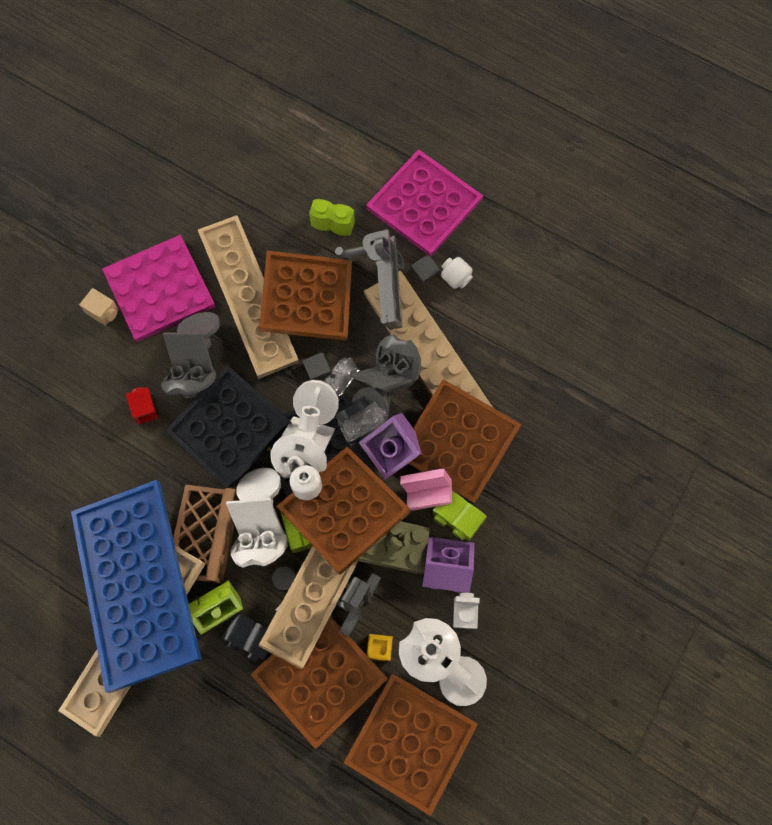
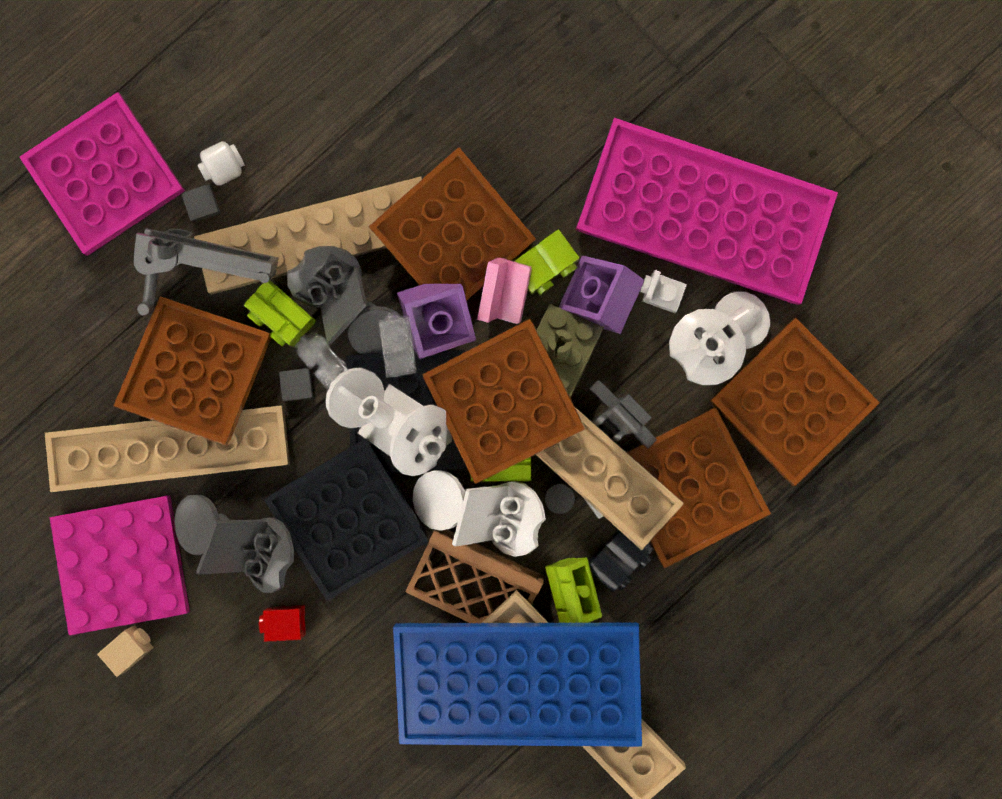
camera: 70 degrees left, 15 degrees up
white head [290,465,322,500] -> none
lime brick [309,199,355,236] -> none
black piece [335,396,369,422] -> none
yellow tile [367,634,393,661] -> none
none -> lime brick [244,280,316,347]
none -> dark pink plate [576,118,838,305]

